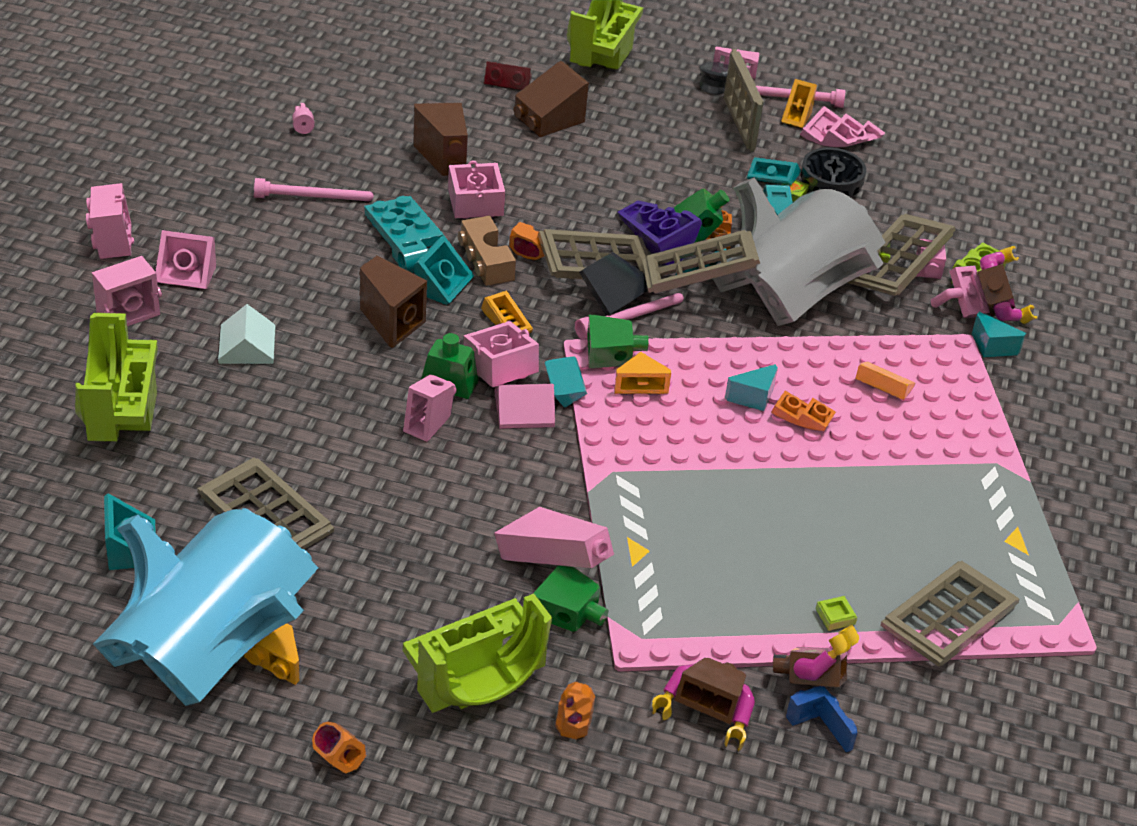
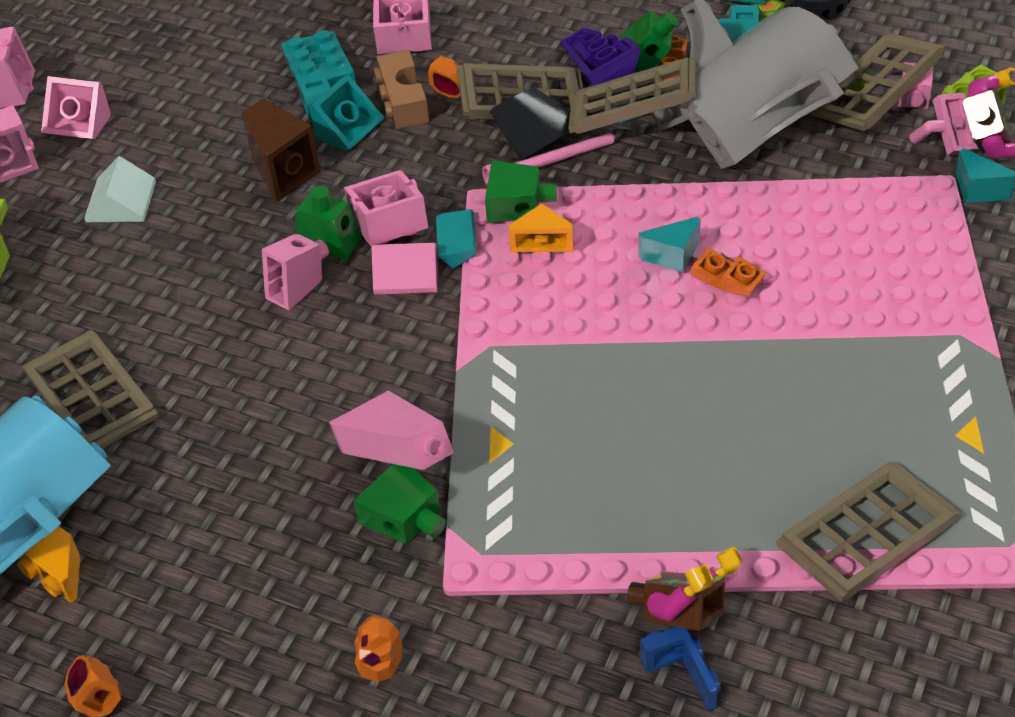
camera: 15 degrees right, 5 degrees up
bright pink piece [254,178,374,201] -> none
lime piece [403,594,552,713] -> none
light orange slope [481,290,533,333] -> none
reddish brown torso [652,657,755,751] -> none
lime tile [815,596,858,631] -> none
light orange slope [855,361,916,400] -> none

